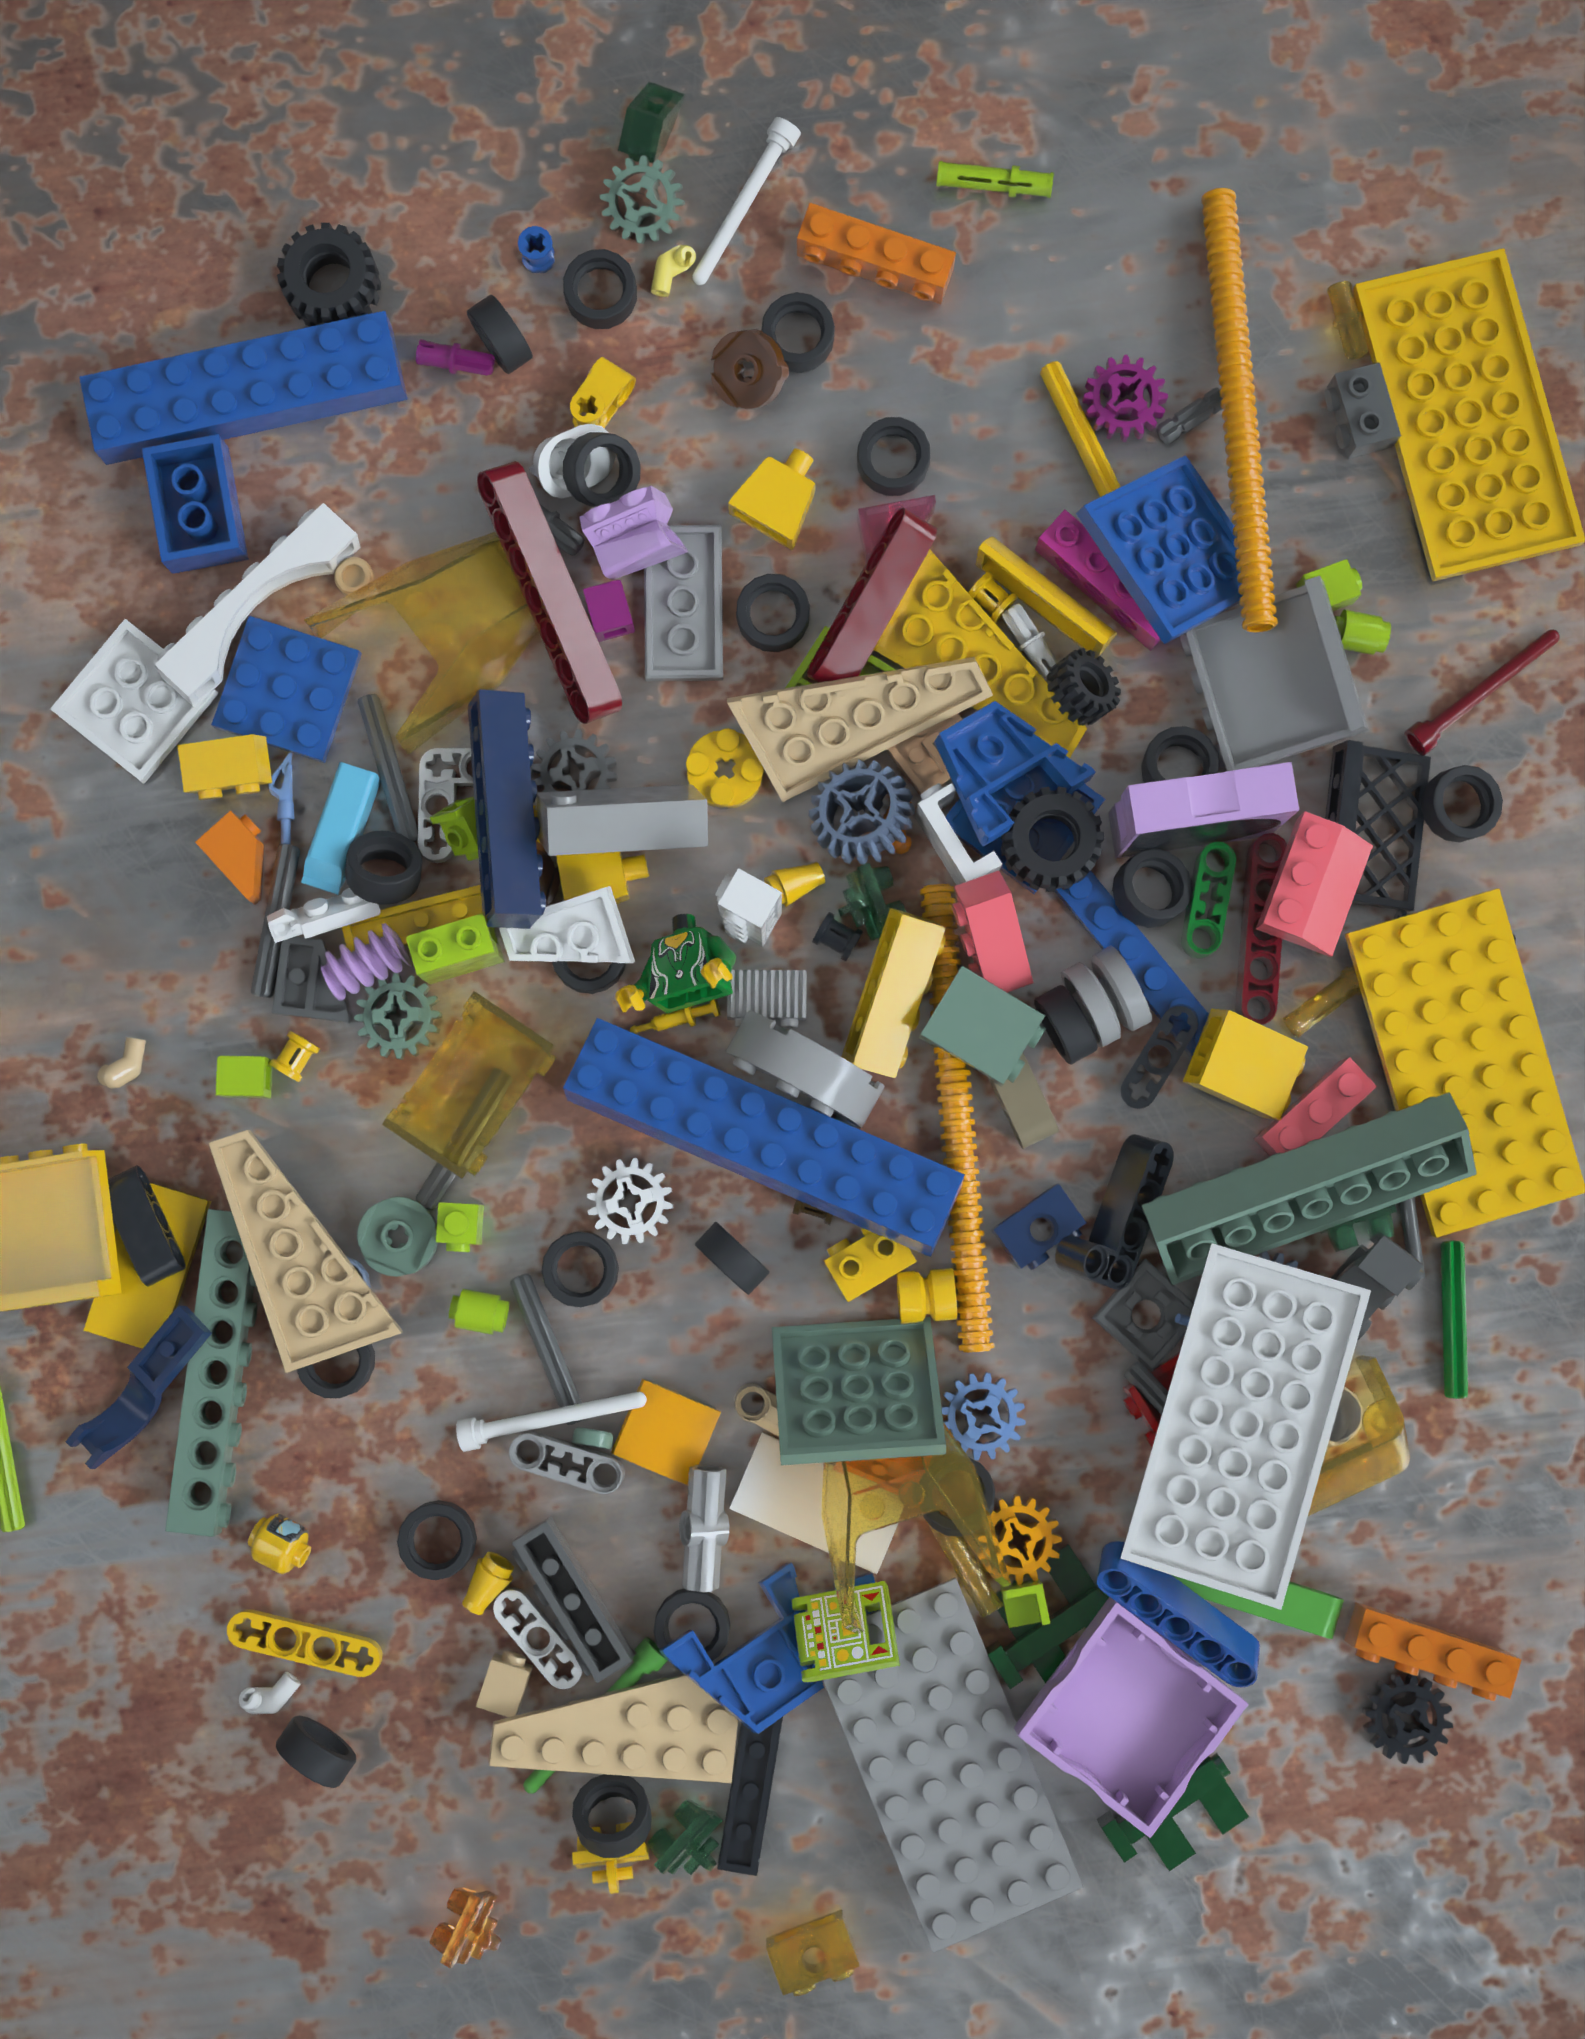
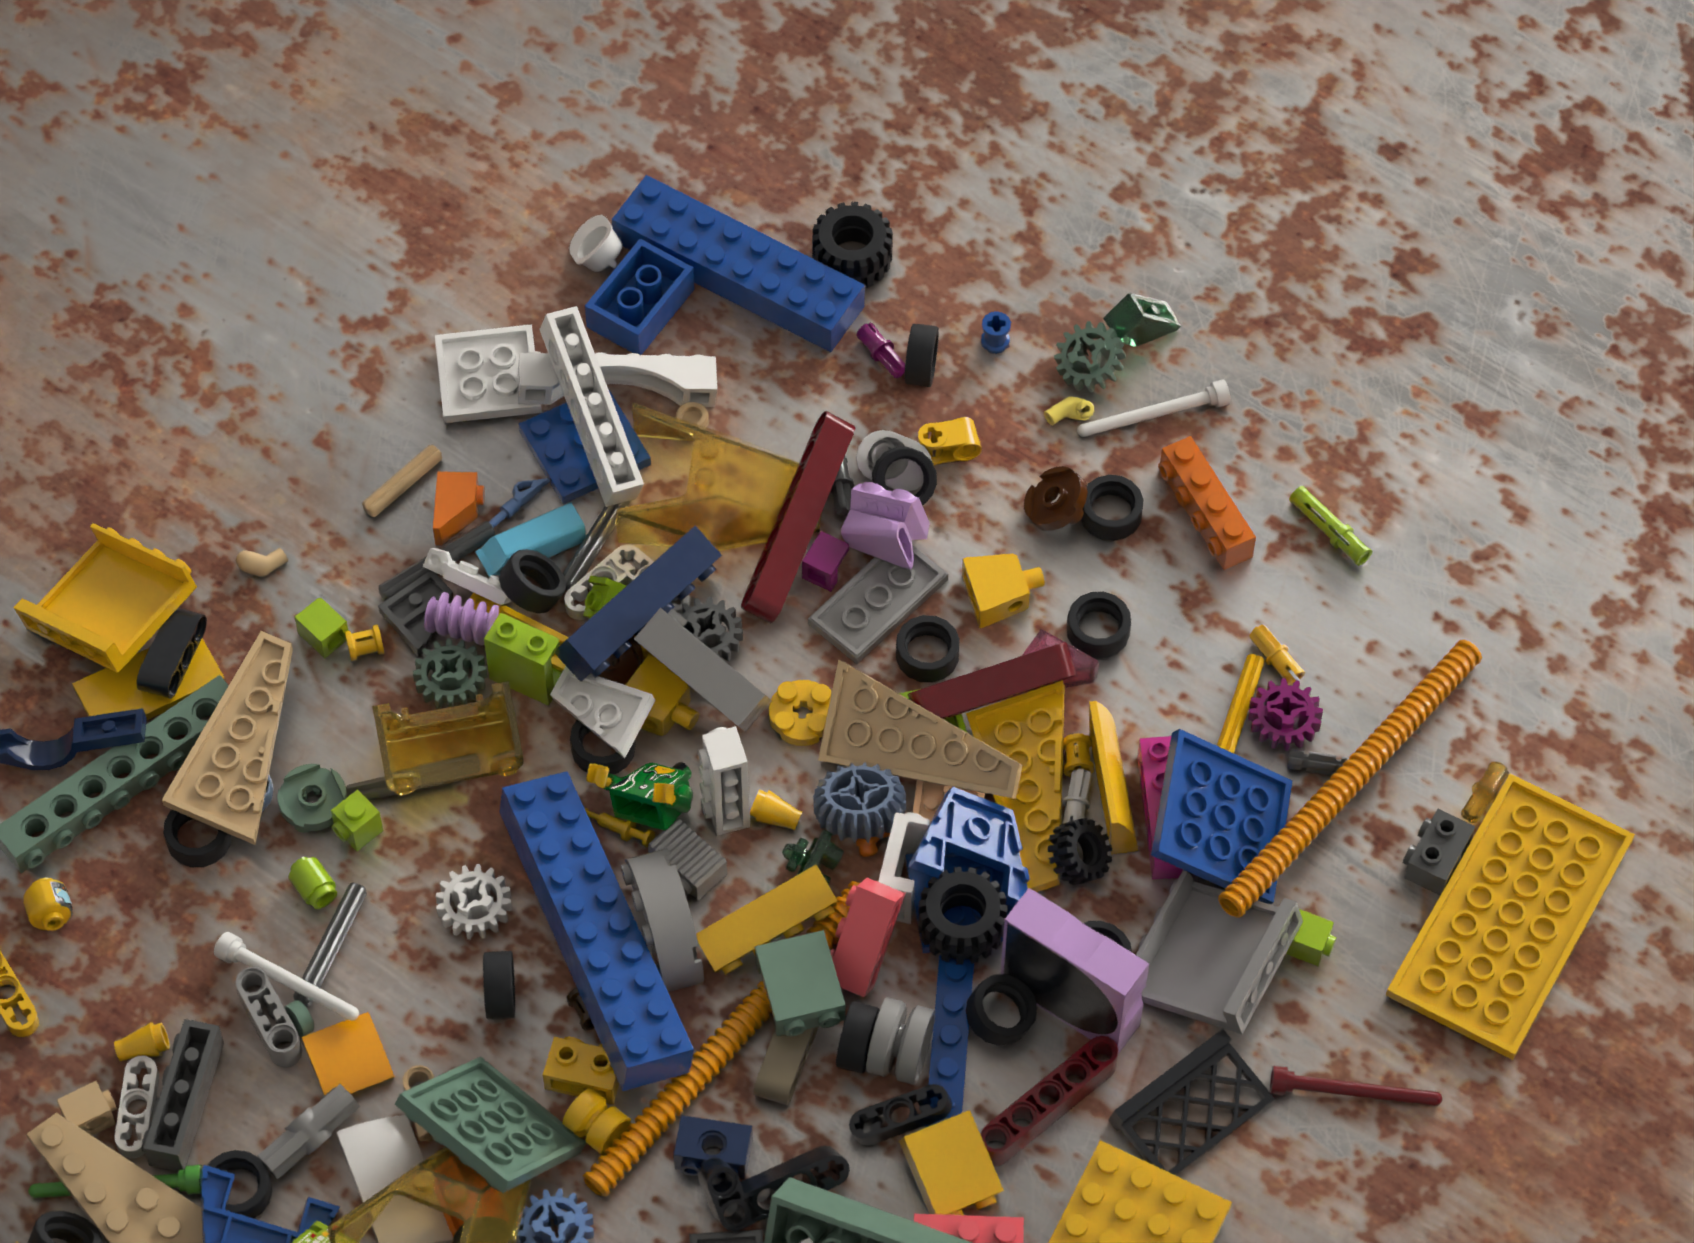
camera: 45 degrees right, 25 degrees down
yellow brick [177,734,272,800] -> none
black tyre [397,1500,477,1580] -> none
black tyre [541,1231,619,1308] -> none
black tyre [563,249,637,329] -> none
black bush [812,912,863,961] -> none
green beam [1181,842,1236,959] -> none
coral slope [1256,811,1373,957] -> none
clear yellow pin [1282,966,1362,1039] -> none
lime brick [1334,609,1391,655] -> none
black tyre [1421,765,1503,843] -> none
none -> tan axle [362,445,442,517]
none -> white brick [540,306,644,507]
none -> white piece [569,215,622,272]
none -> yellow axle [1249,624,1305,686]

